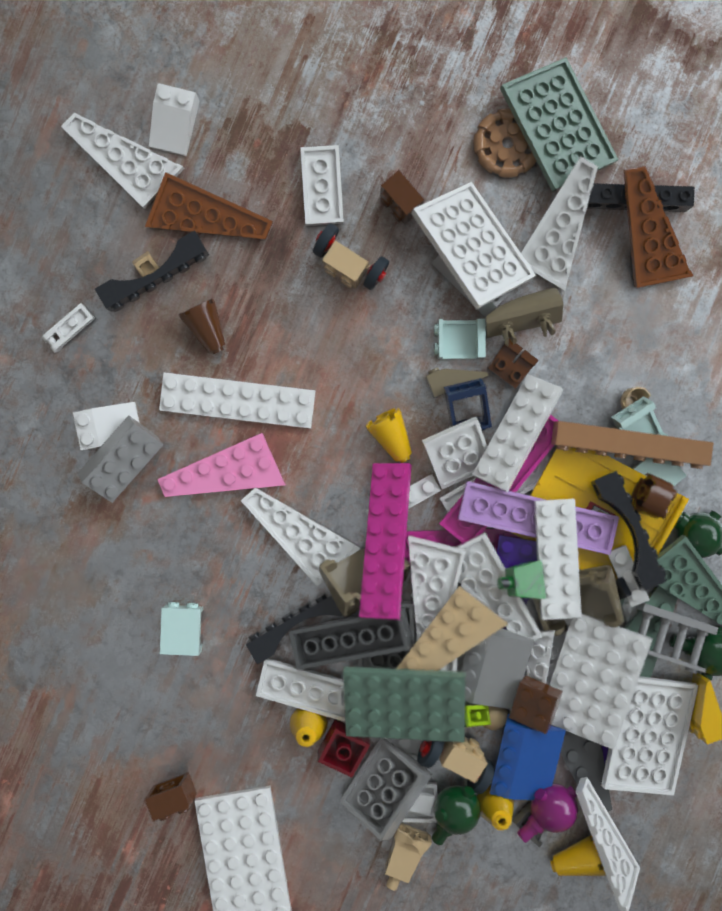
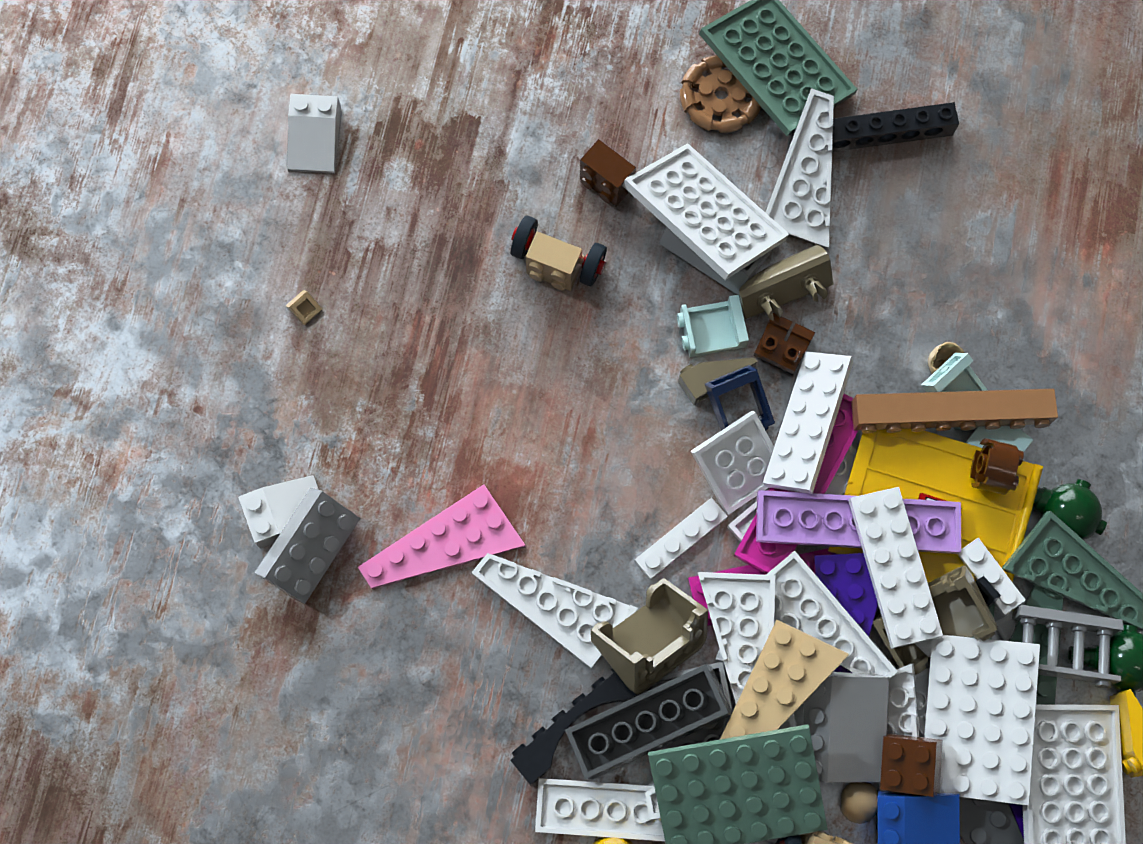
camera: 15 degrees left, 15 degrees down
white plate [42,303,95,353] -> none
white wing [61,113,185,209] -> none
black arch [95,230,209,312] -> none
dark orange wing [145,172,273,239] -> none
white plate [159,373,316,429] -> none
light aqua panel [160,602,203,656] -> none
reddish brown cone [179,298,225,354] -> none
white plate [301,145,344,226] -> none
dark pink plate [359,463,412,620] -> none
yellow cone [365,408,412,463] -> none
lime slope [465,705,491,728] -> none
torso [497,560,546,599] -> none
black arch [591,471,667,591] -> none
dark orange wing [623,166,693,288] -> none

